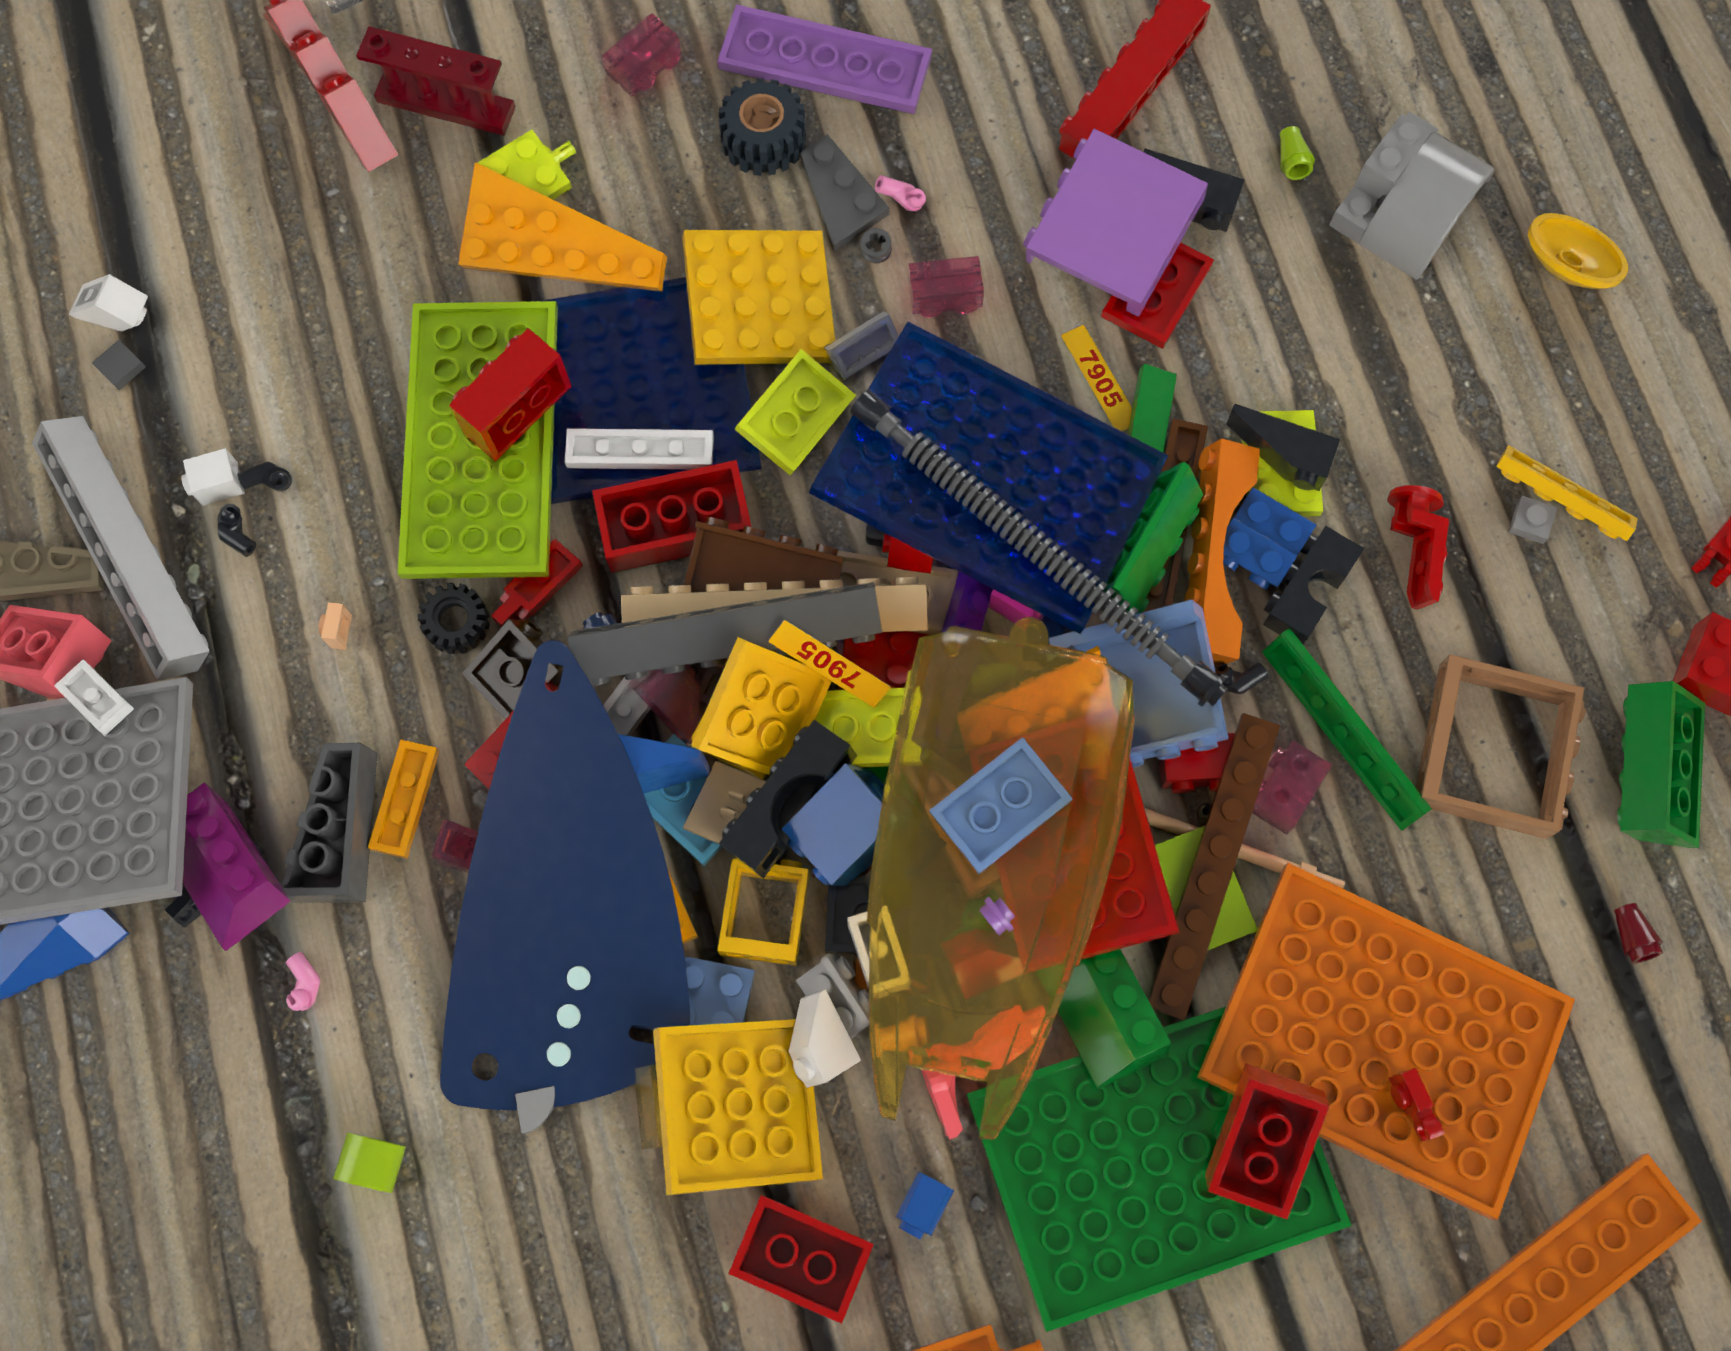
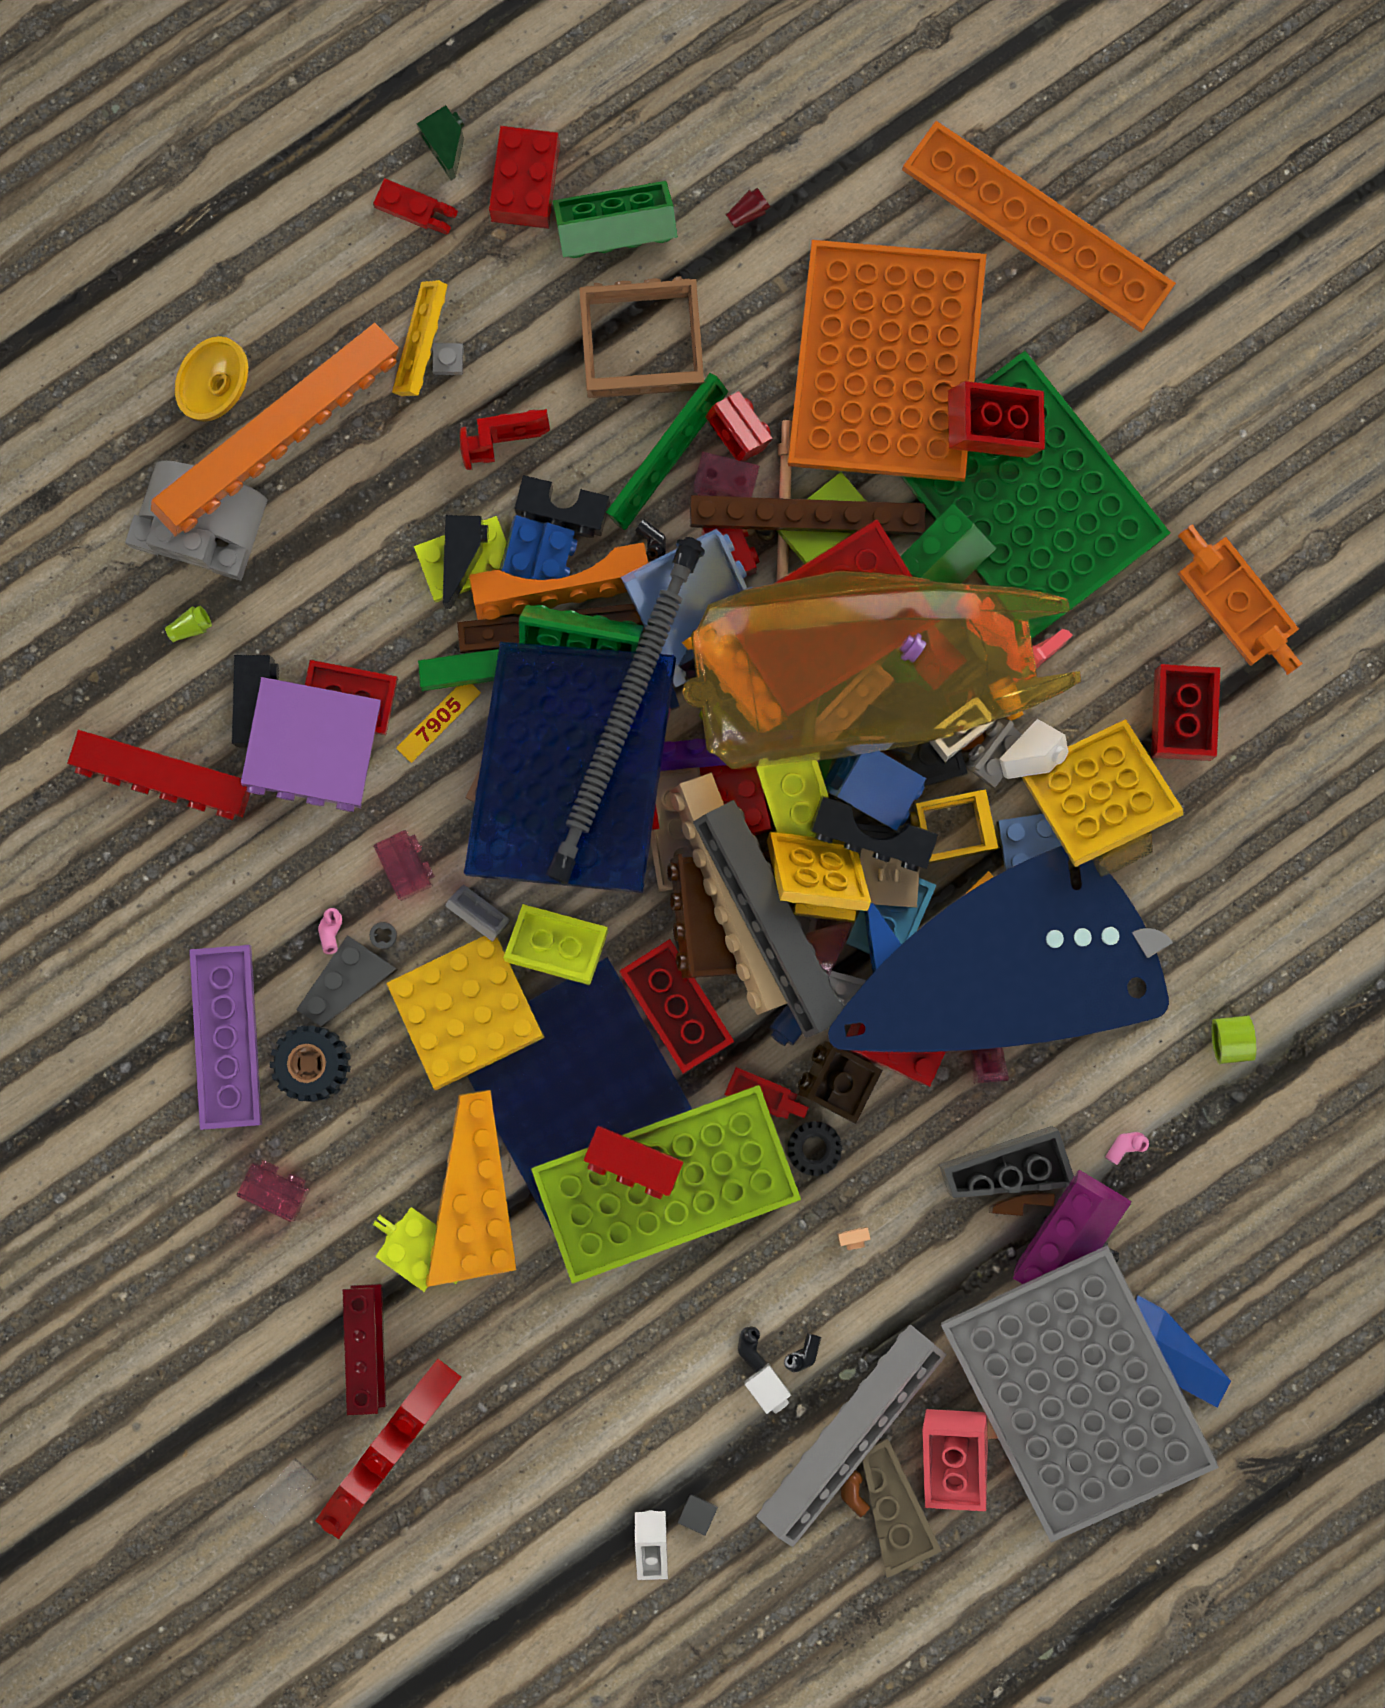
camera: 110 degrees left, 10 degrees up
white plate [54,659,134,736] -> none
light orange plate [368,739,440,859] -> none
white plate [565,429,714,469] -> none
yellow sticker [769,620,891,707] -> none
blue brick [895,1171,954,1240] -> none
medium blue plate [929,737,1073,875] -> none
red plate [1388,1067,1444,1142] -> none
none -> orange brick [151,323,399,537]
none -> red brick [705,391,773,464]
none -> dark orange arm [841,1470,871,1518]
none -> reddish brown slope [989,1193,1055,1216]

